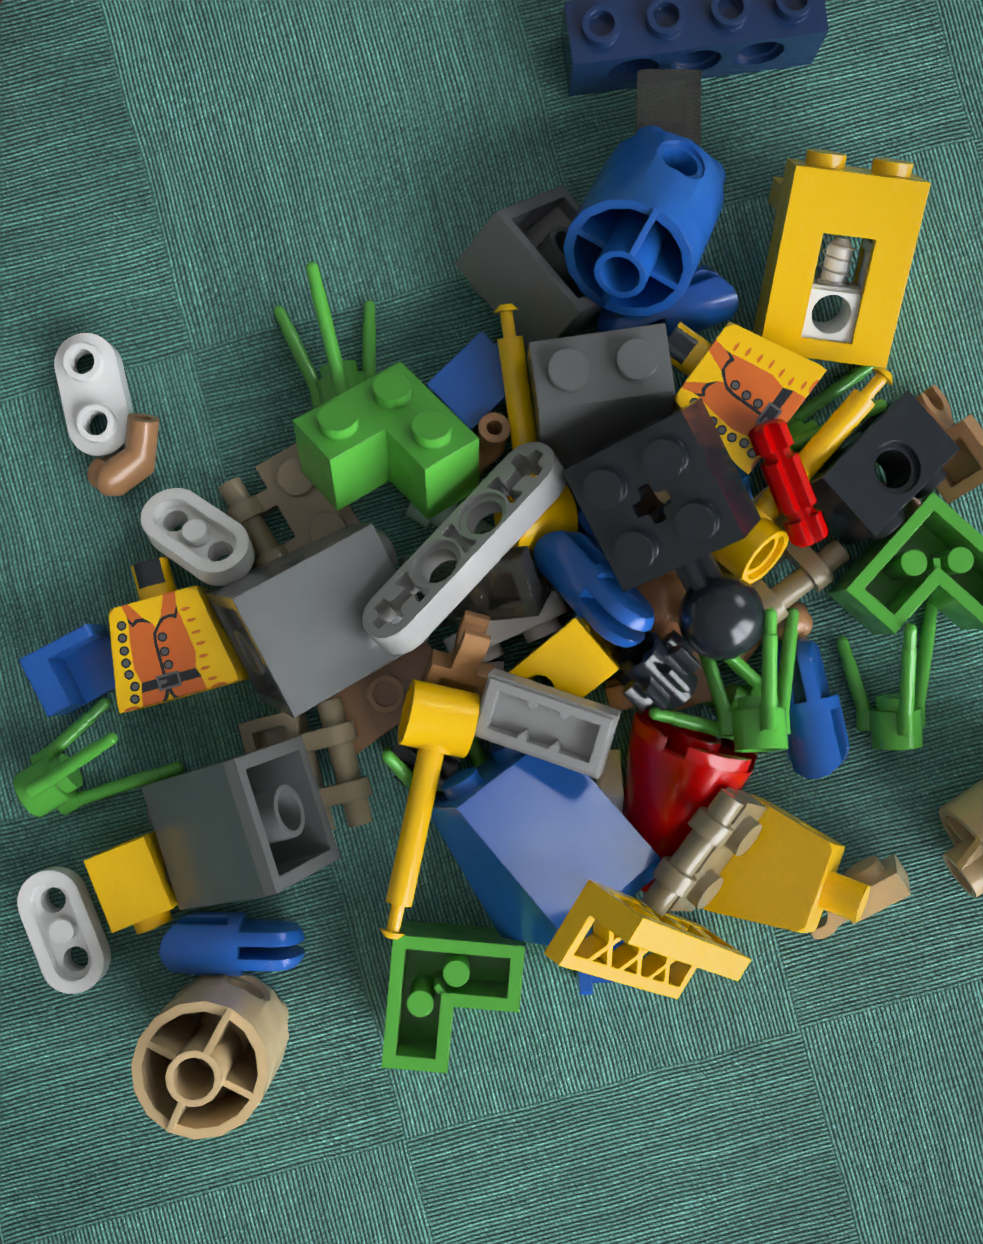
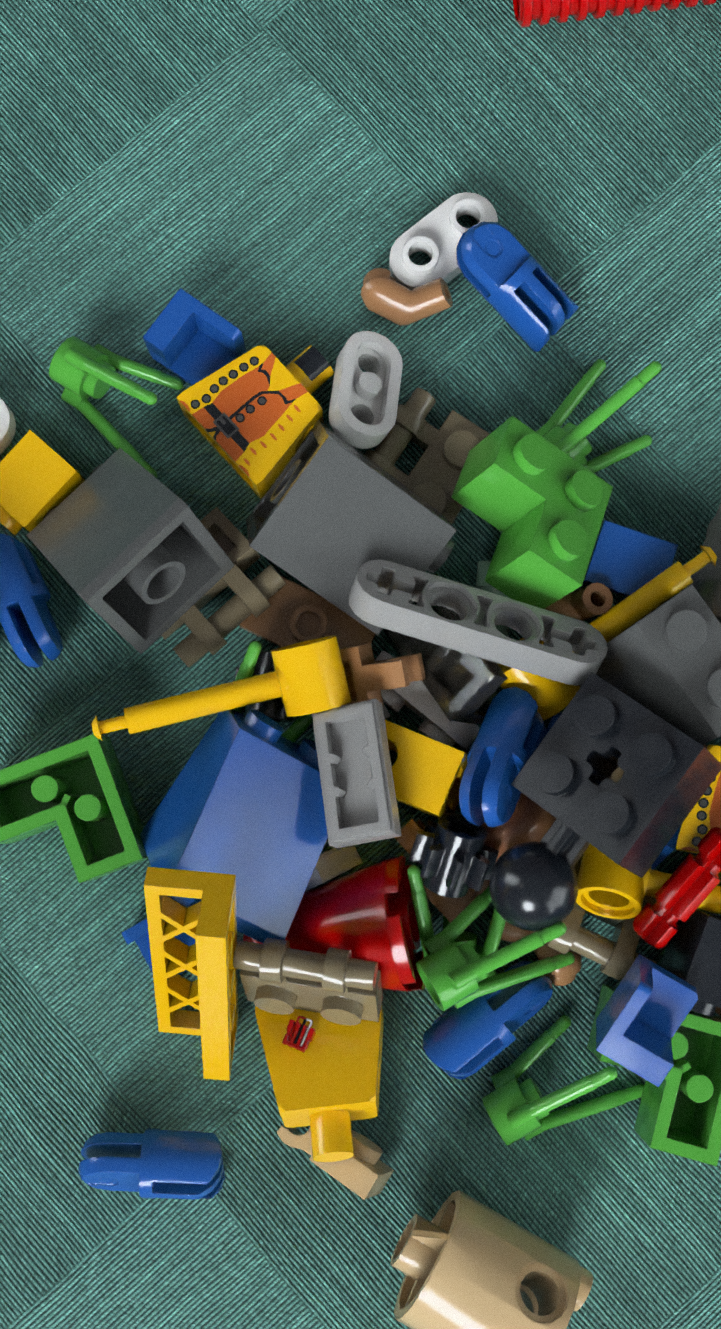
camera: 60 degrees right, 5 degrees down
none -> blue arm [78,1128,225,1200]
none -> red piece [282,1016,316,1053]
none -> blue arm [456,222,579,352]
none -> blue panel [596,954,698,1087]

